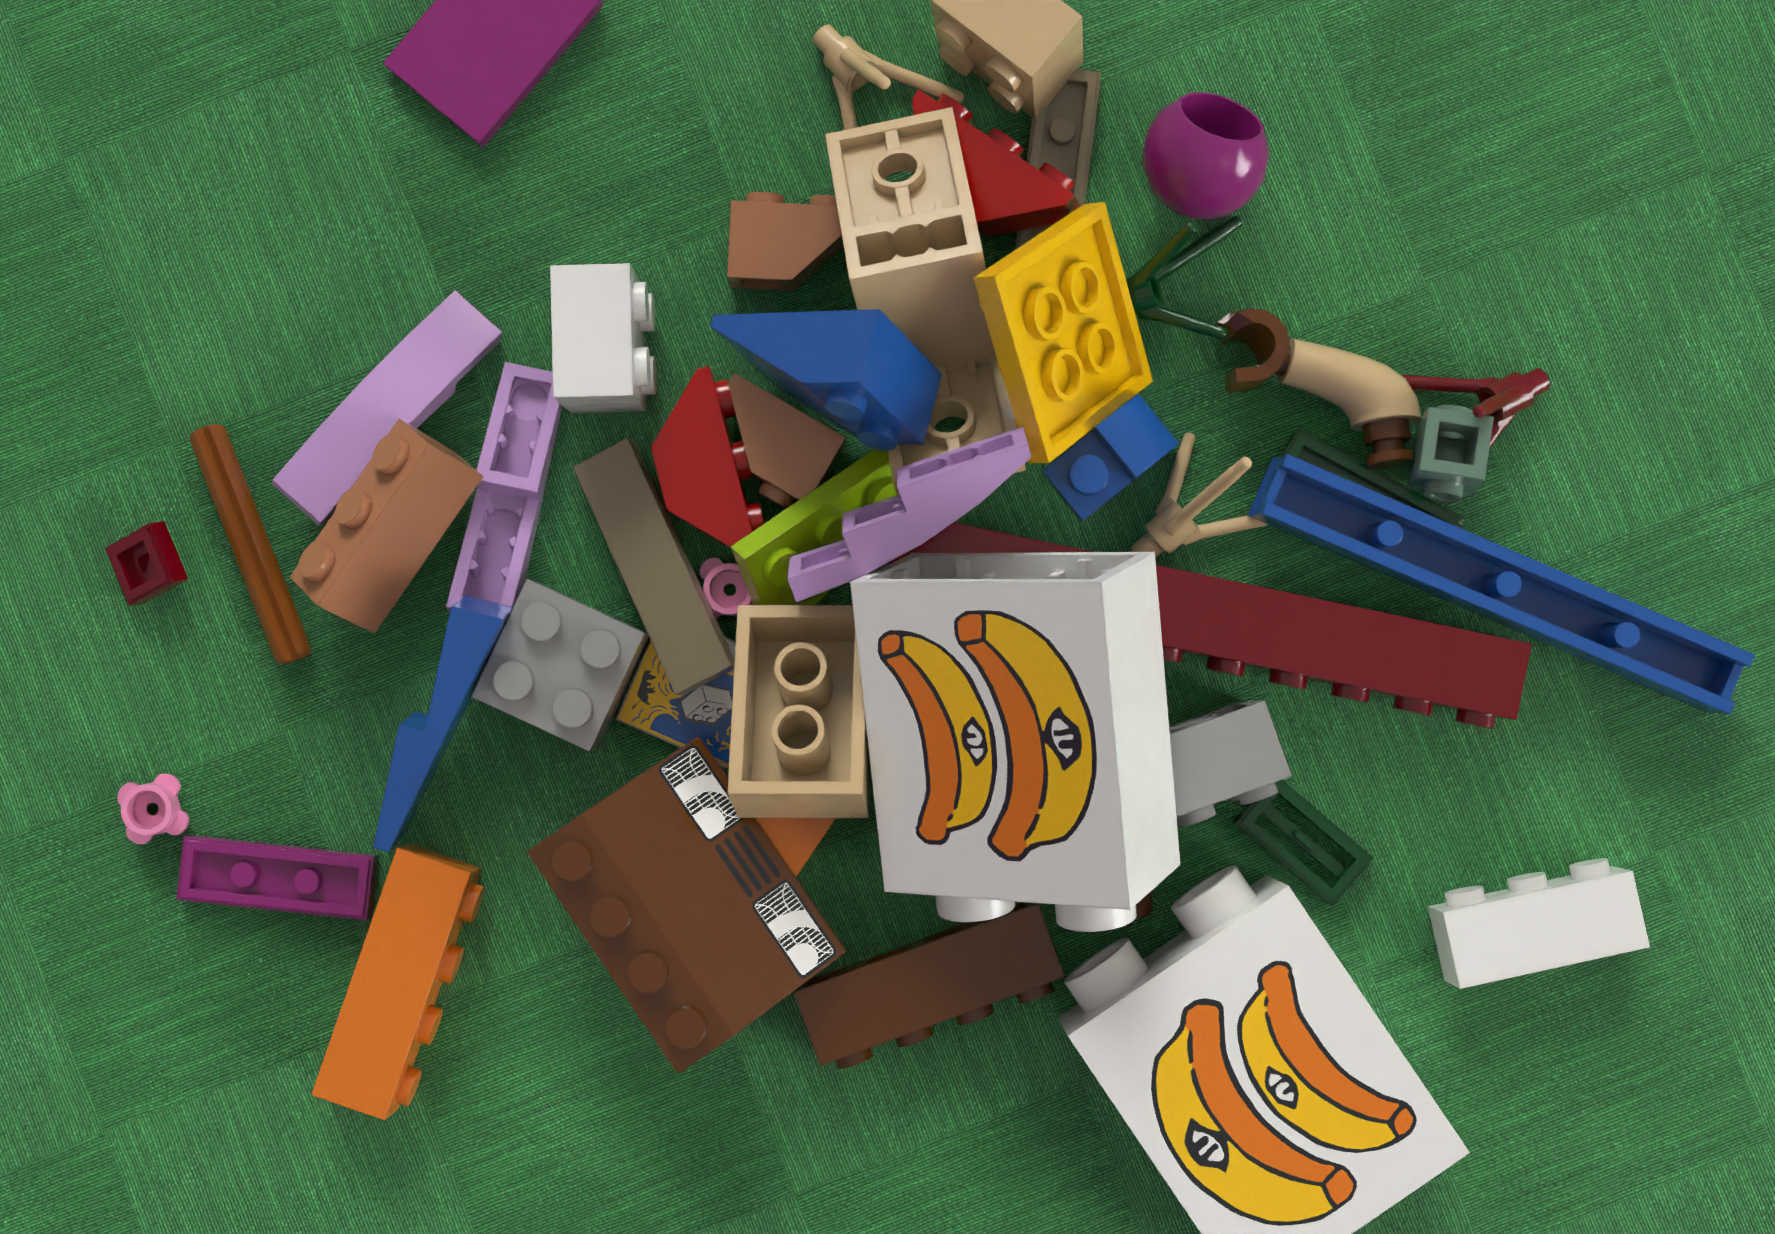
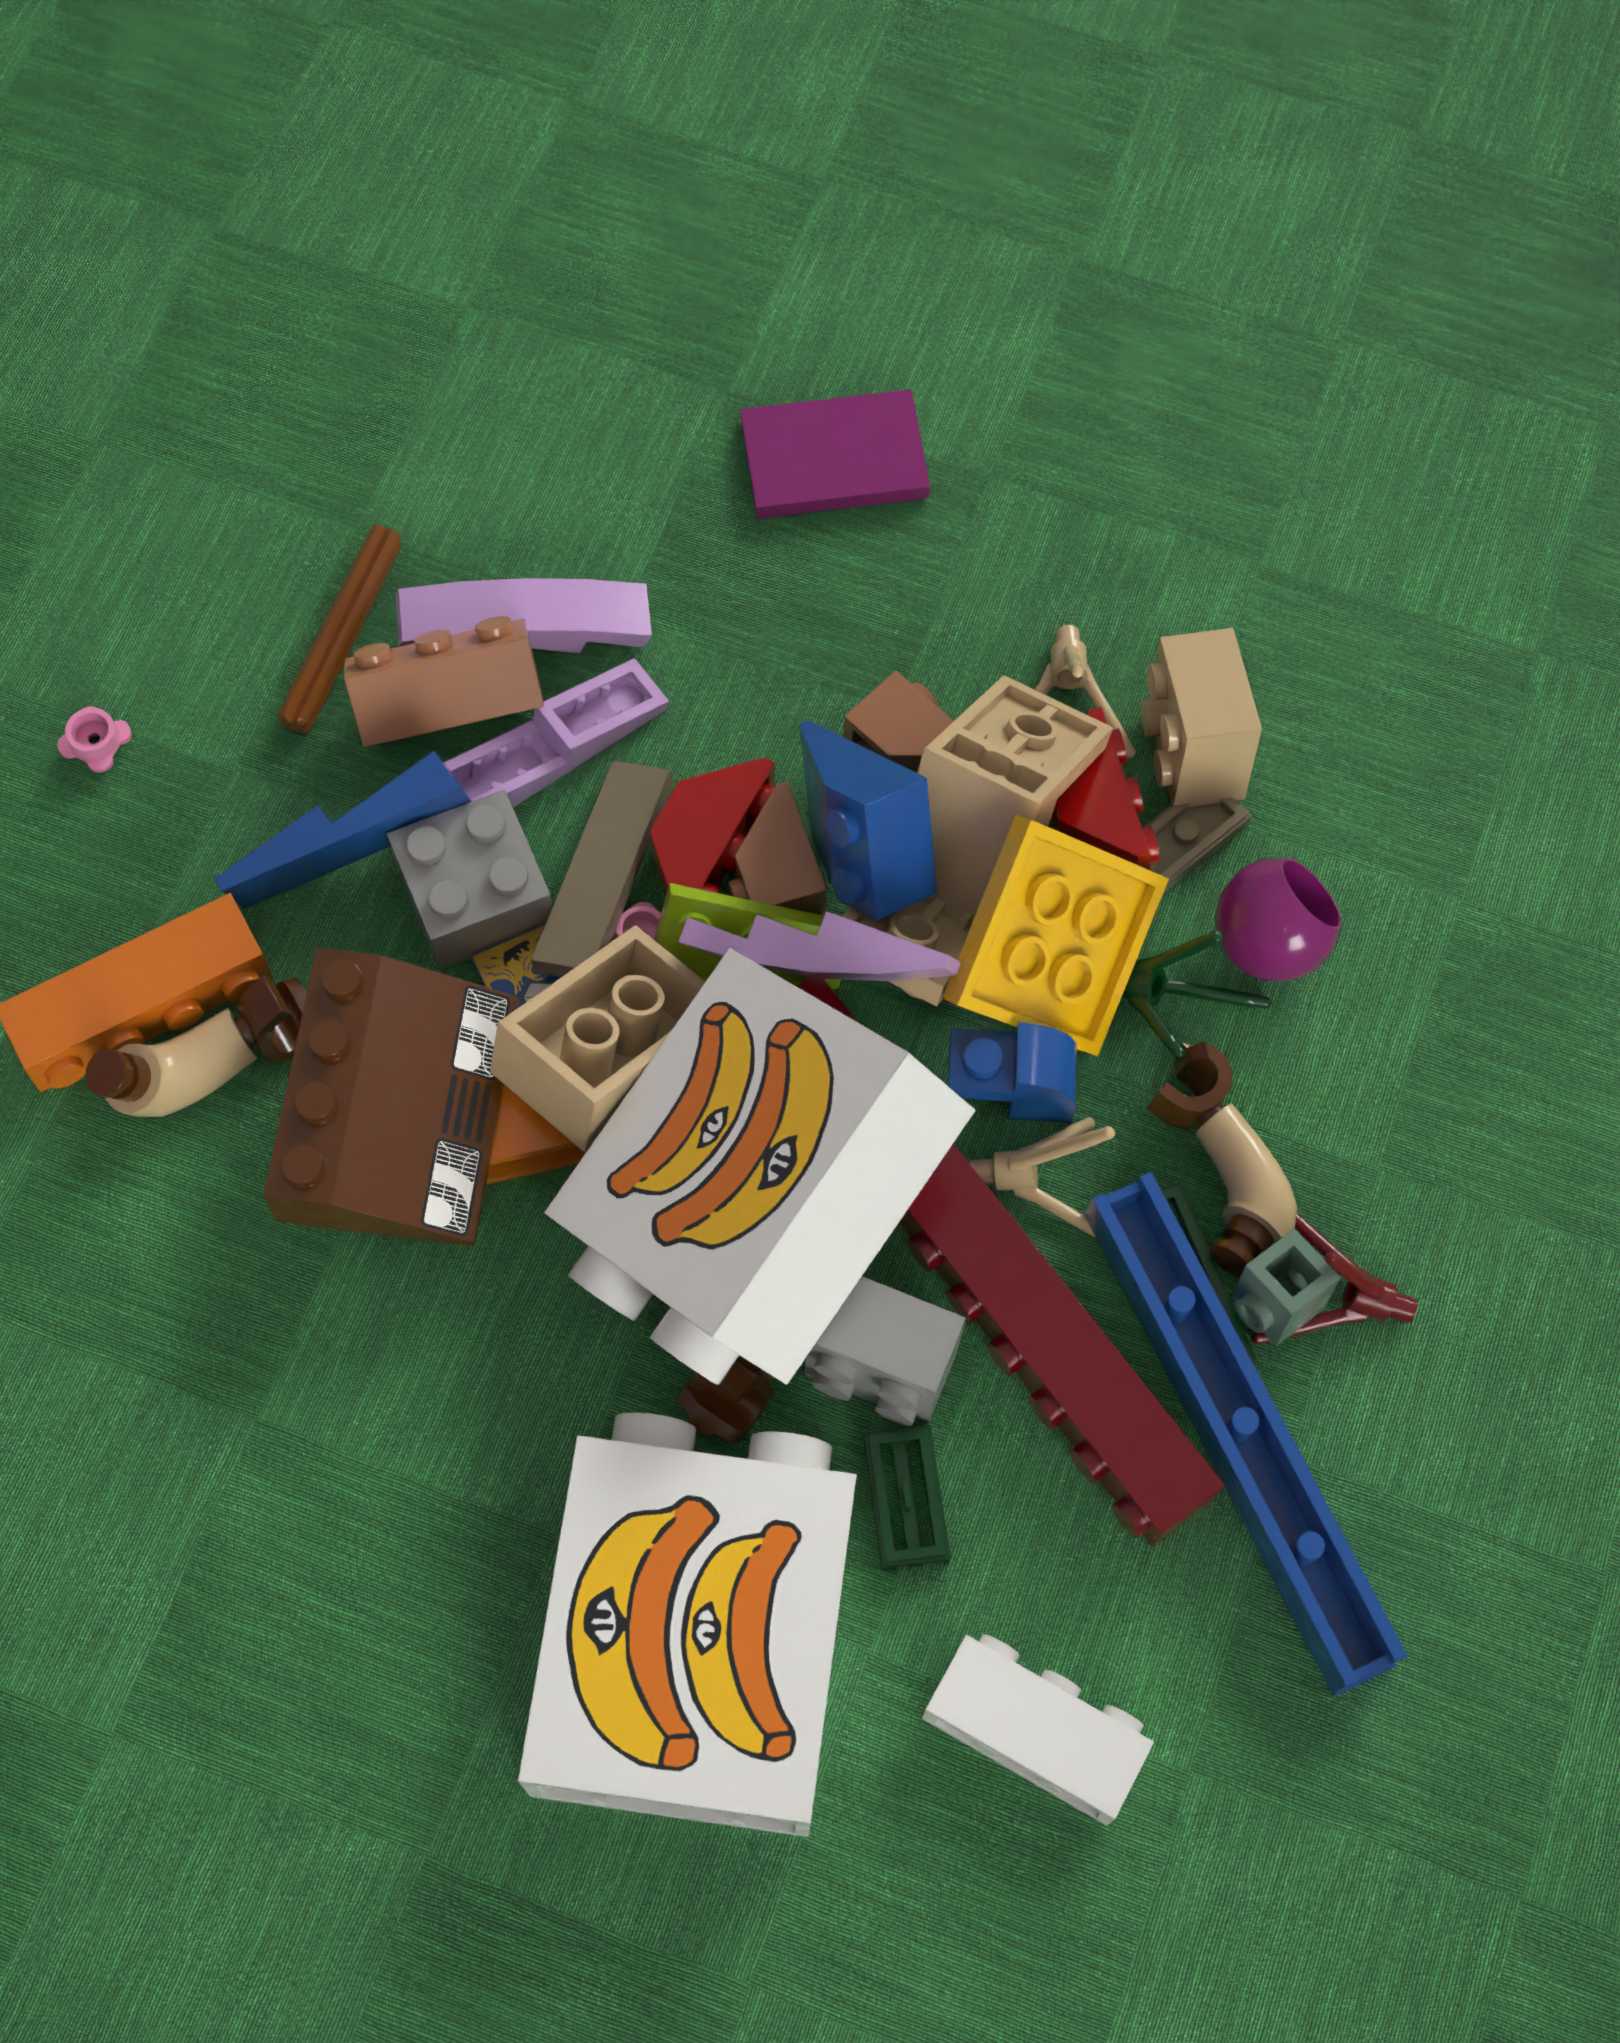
camera: 45 degrees right, 20 degrees down
dark red tile [105,521,188,606] -> none
magenta tile [176,835,379,920] -> none
white brick [550,263,657,413] -> none
reddish brown brick [794,902,1065,1069] -> none
none -> piece [85,976,307,1117]

